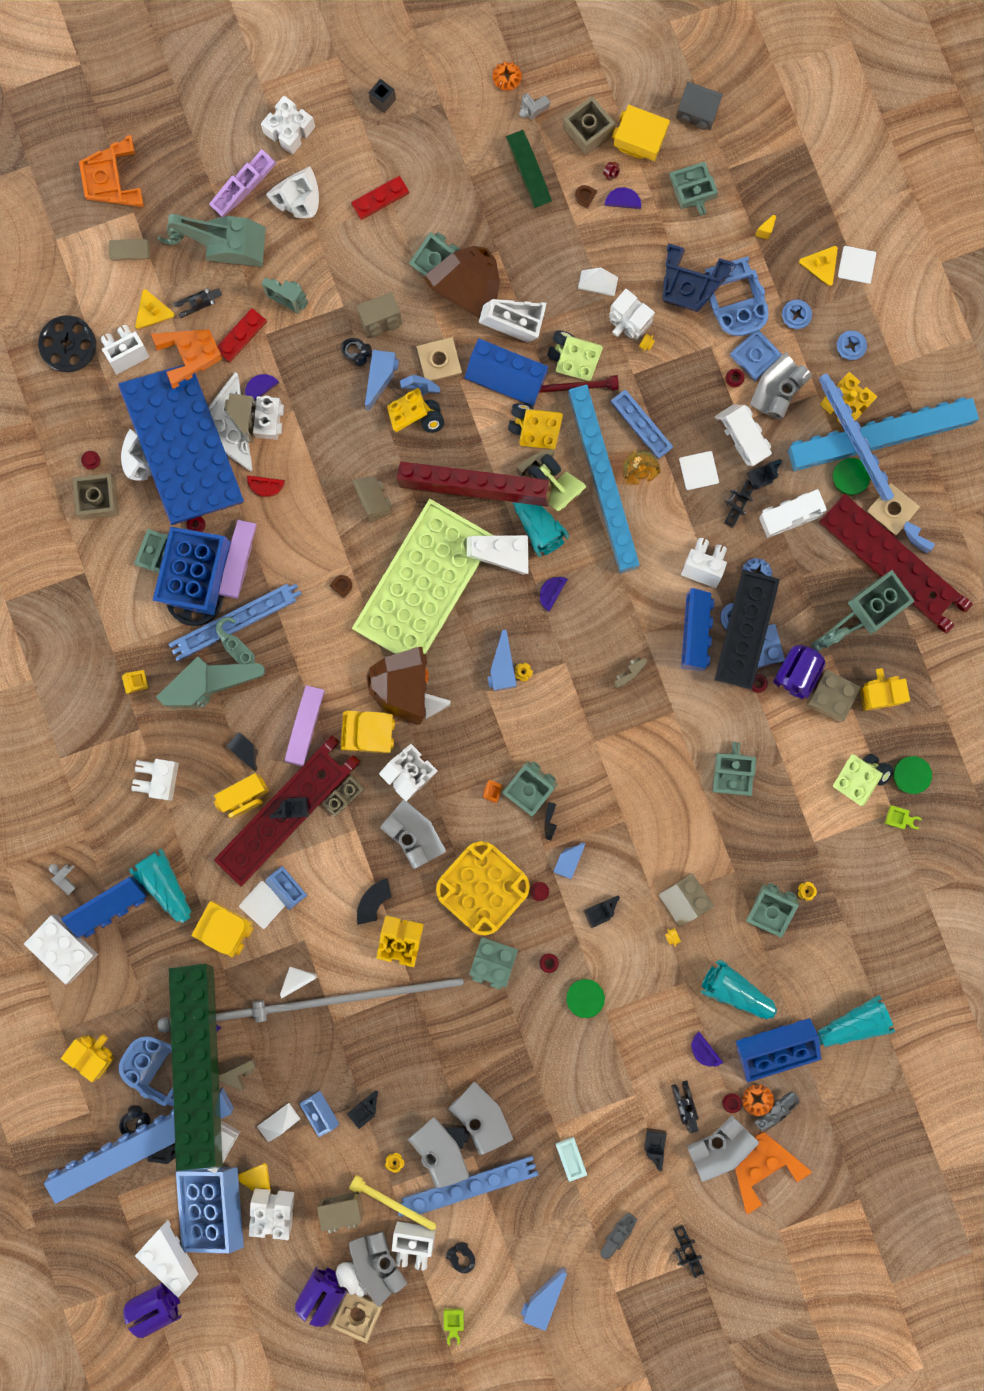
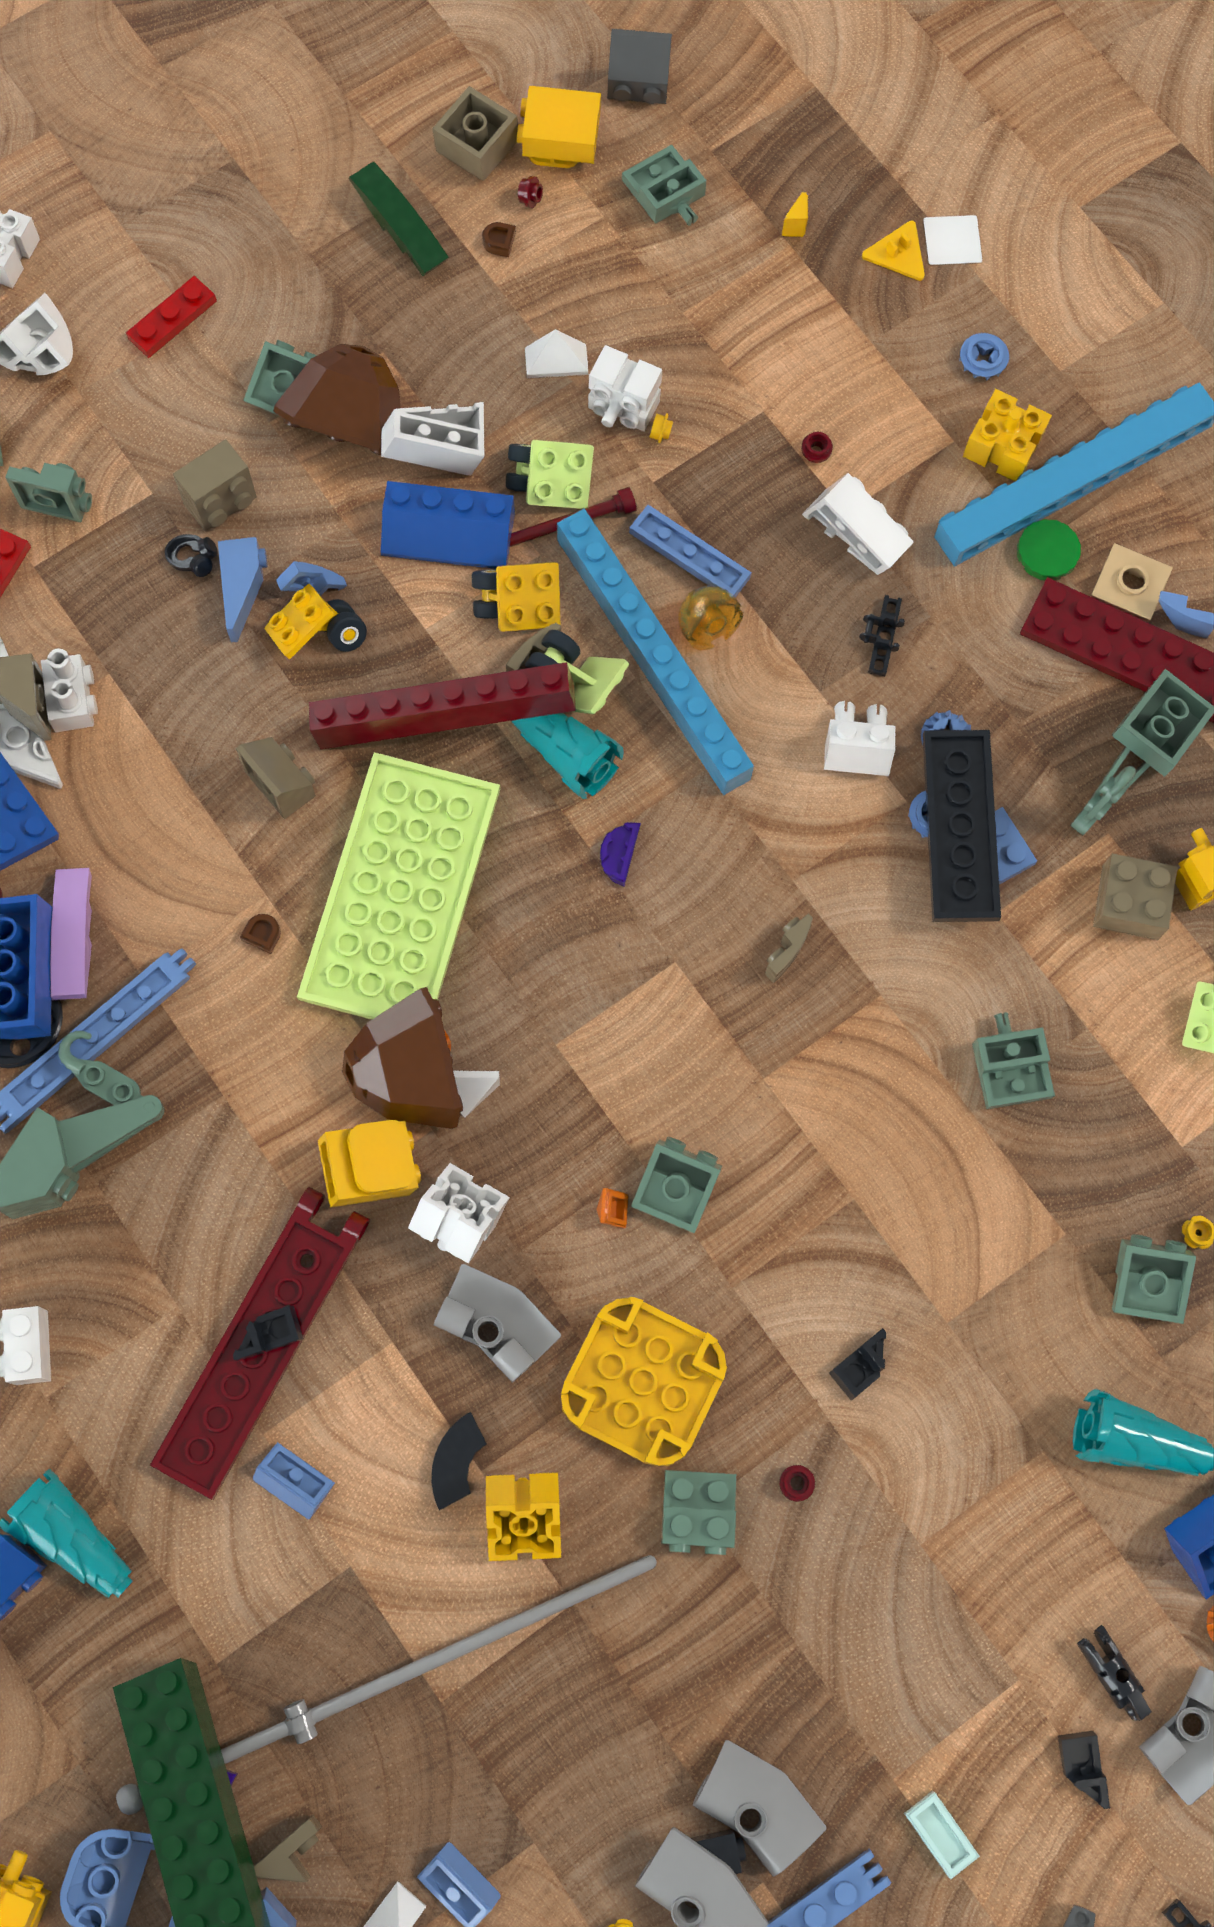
camera: 20 degrees left, 10 degrees down
yellow brick [191,900,254,958] -> none
yellow brick [213,773,270,819] -> none
black slope [227,732,258,772] -> none
white sticker [239,881,285,929] -> none
dark purple tile [245,374,279,401] -> none
red tile [247,475,285,497] -> none
white slope [280,967,318,998] -> none
lavender slope [285,685,324,766] -> none
dark tan slope [322,775,365,817] -> none
black slope [347,1090,378,1129] -> none
black brick [369,79,396,113] -> none
tan piece [416,337,462,382] -> none
white wedge [467,535,528,575] -> none
medium blue slope [487,630,516,692] -> none
orange gear [492,61,522,91] -> none
yellow plate [514,663,533,682] -> none
light grey piece [519,93,551,120] -> none
dark red plate [530,882,549,901] -> none
black slope [544,802,557,841] -> none
medium blue slope [553,842,585,879] -> none
green tile [566,979,605,1018] -> none
dark purple tile [604,187,642,209] -> none
dark tan slope [658,873,714,927] -> none
dark blue wing [662,243,736,312] -> none
yellow plate [665,928,681,947] -> none
white sticker [679,451,719,490] -> none
blue slope [681,588,714,671] -> none
dark purple tile [691,1031,723,1067] -> none
medium blue slope [705,256,769,336] -> none
dark red plate [722,1093,742,1113] -> none
medium blue tile [730,330,782,382] -> none
black slope [747,459,782,490] -> none
light grey panel [750,352,812,420] -> none
dark red plate [751,674,768,693] -> none
white wedge [759,489,827,538] -> none
dark purple cylinder [773,645,825,699] -> none
medium blue gear [782,300,812,330] -> none
medium blue hinge [819,374,894,501] -> none

